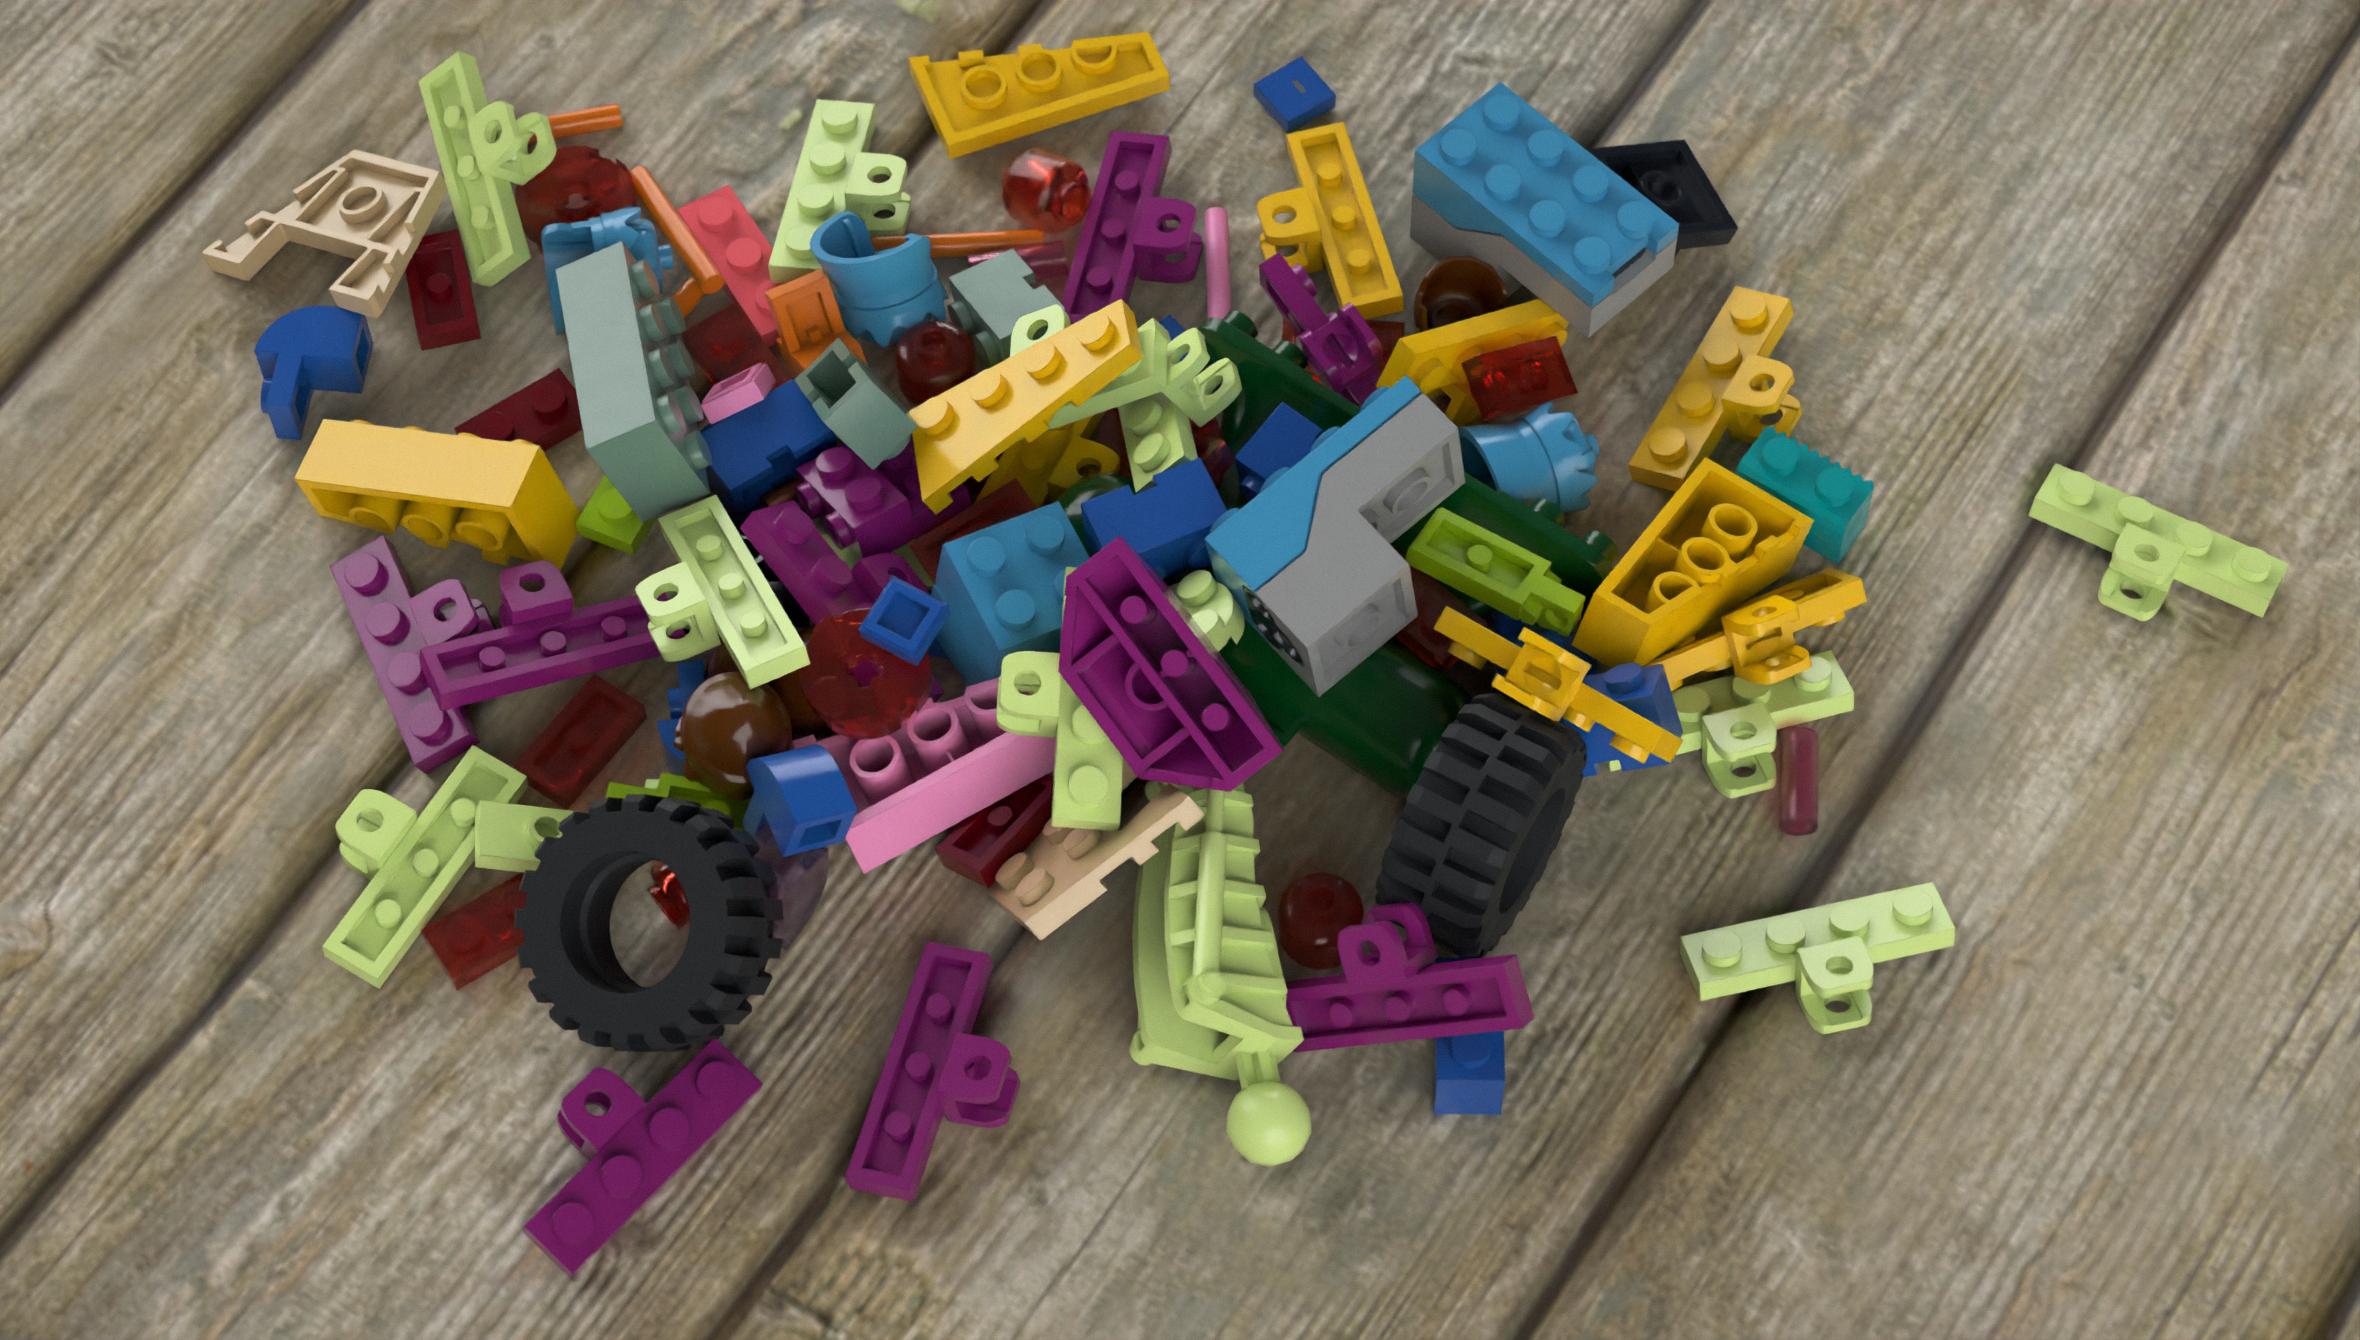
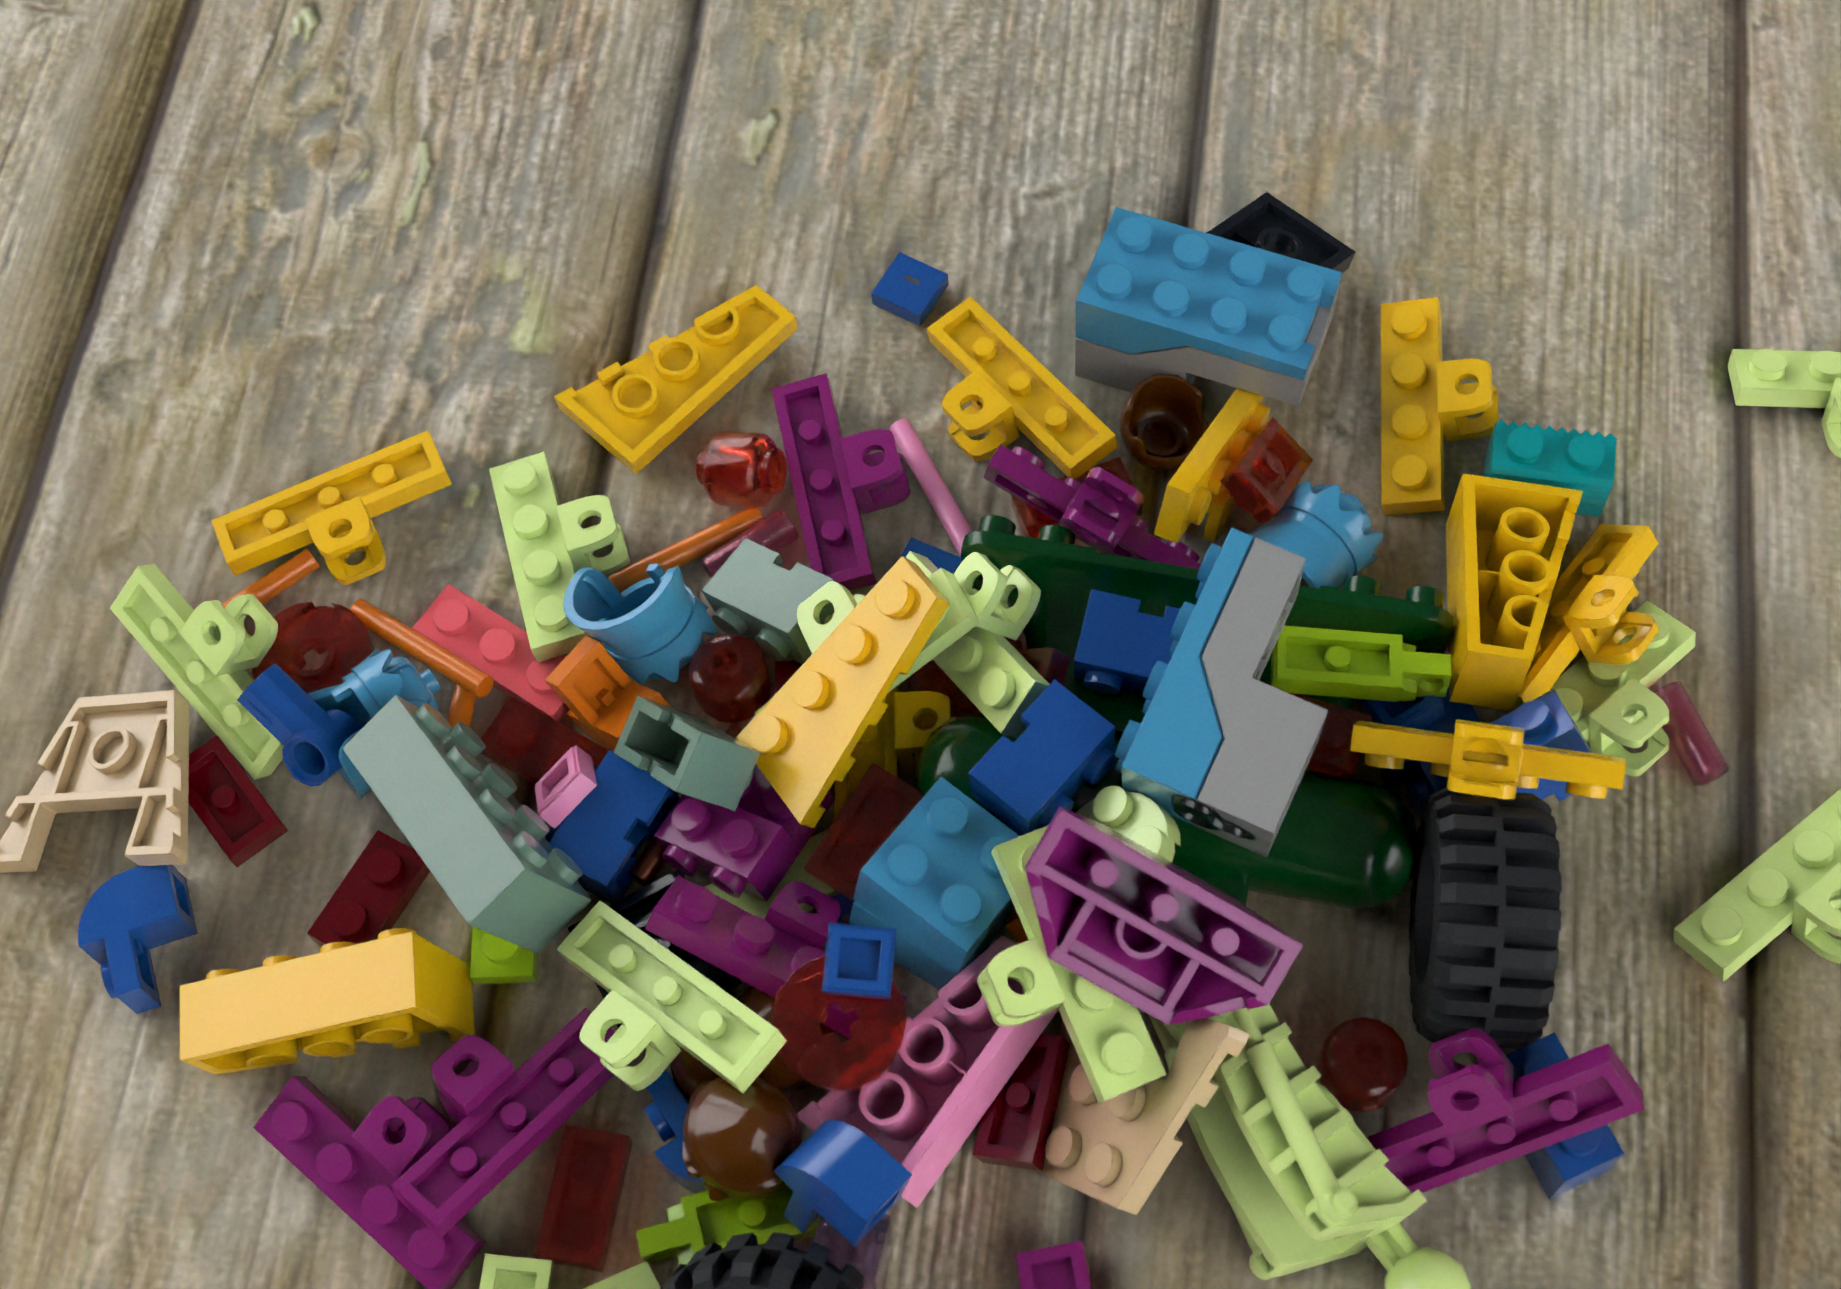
camera: 20 degrees left, 5 degrees up
none -> yellow plate [211,430,452,586]
none -> blue piece [237,663,361,786]

